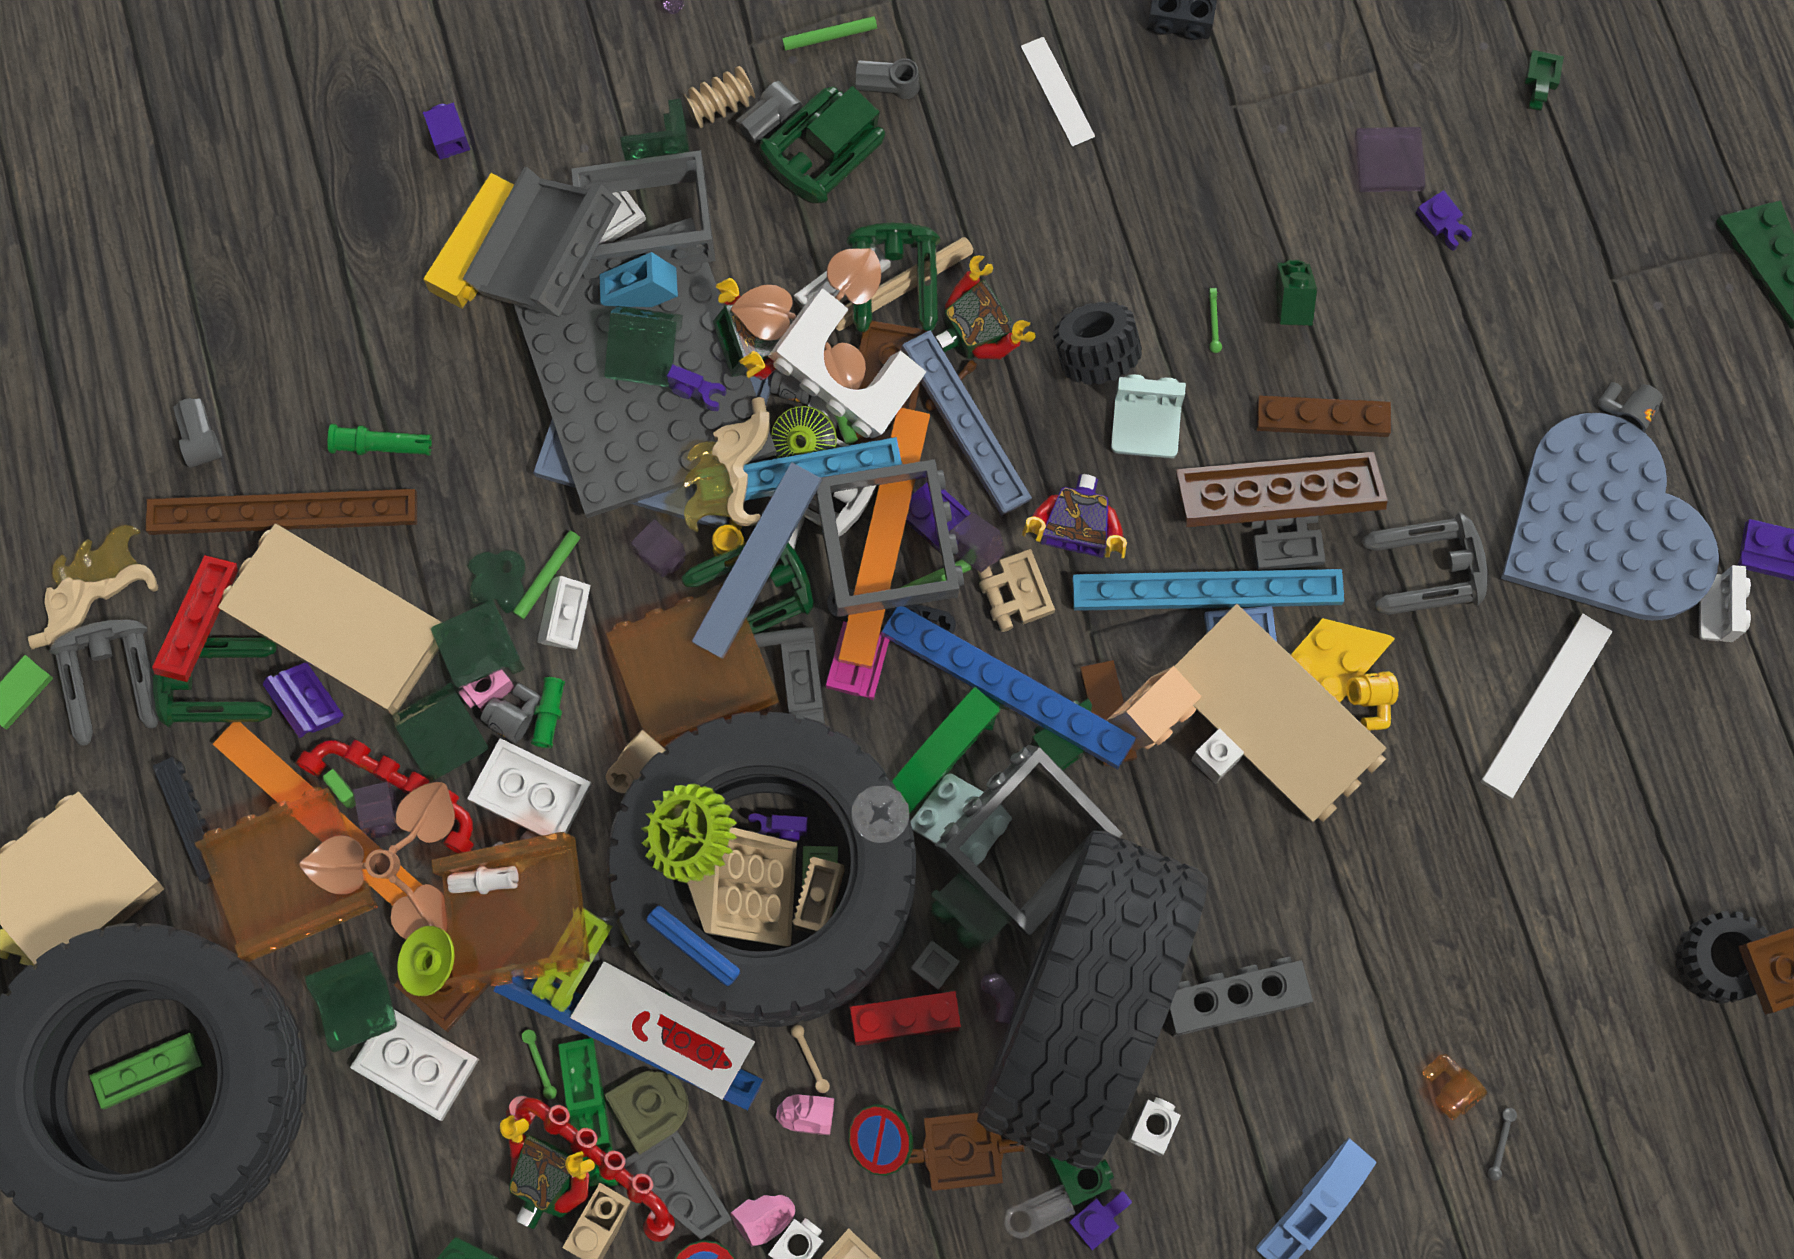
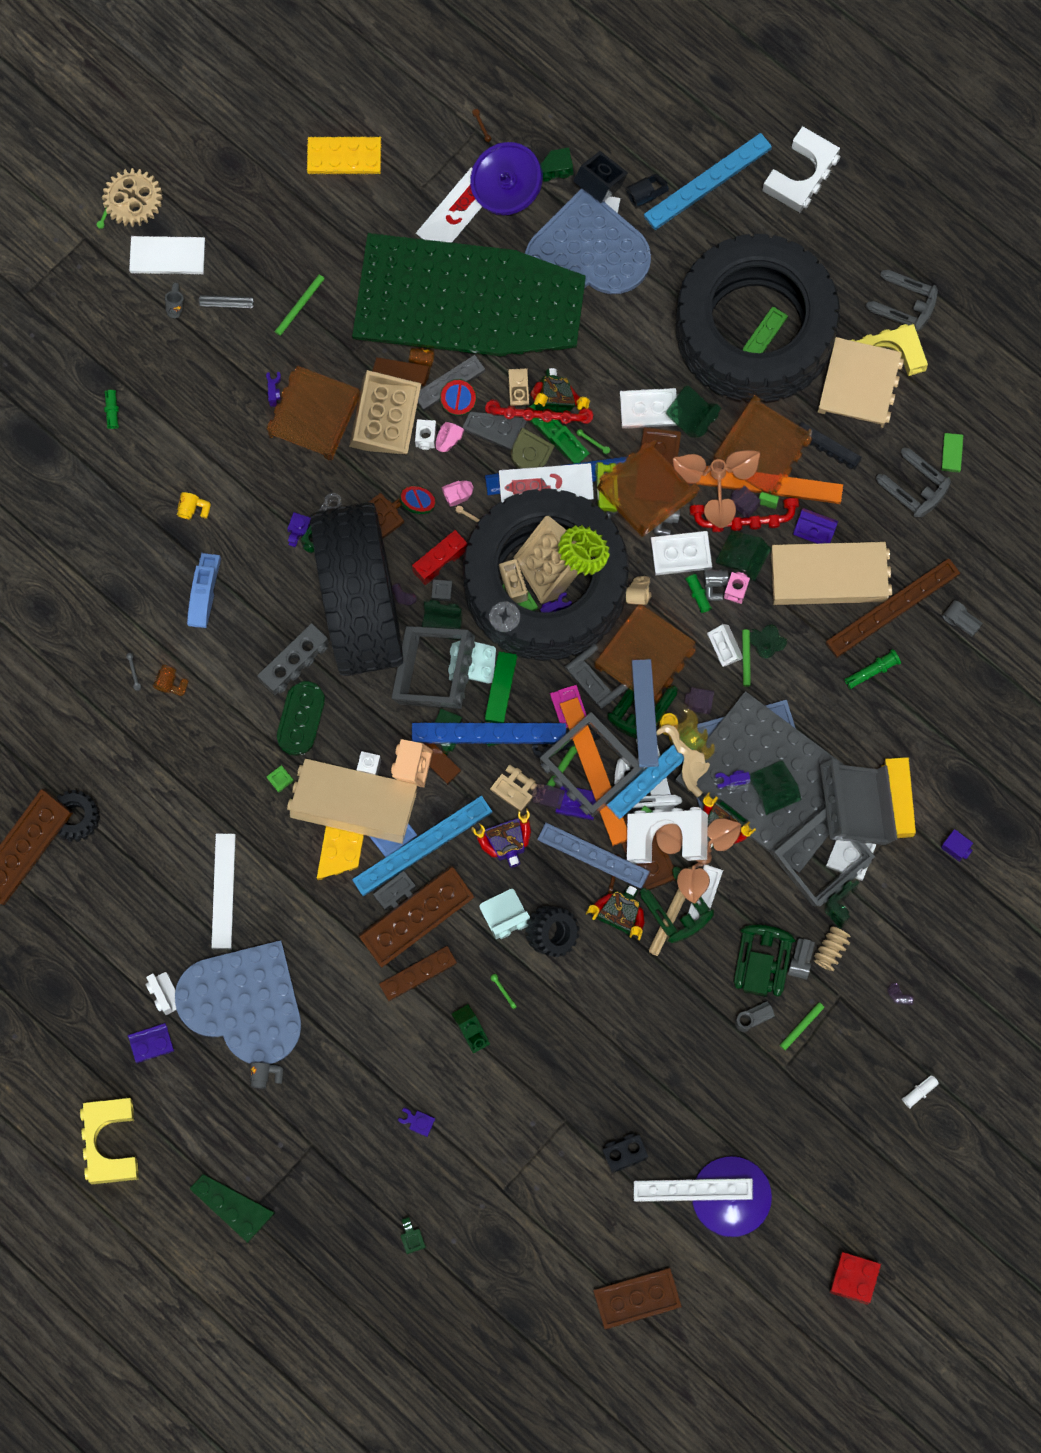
camera: 150 degrees right, 0 degrees up
piece [28,525,158,649] -> none
red plate [152,555,238,682] -> none
dark green piece [153,638,277,728] -> none
lime dish [397,926,454,996] -> none
clear green bracket [431,600,525,688] -> none
white axle [447,866,519,894] -> none
dark azure slope [599,252,678,307] -> none
blue axle [646,906,740,986] -> none
dish [771,406,837,459] -> none
white sticker [1021,37,1095,146] -> none
white brick [1128,1097,1181,1156] -> none
yellow piece [1347,671,1399,731] -> none
clear purple tile [1355,127,1426,192] -> none
dark grey piece [1362,512,1487,615] -> none
none -> bright green tile [267,765,294,793]
none -> dark green tile [277,681,325,756]

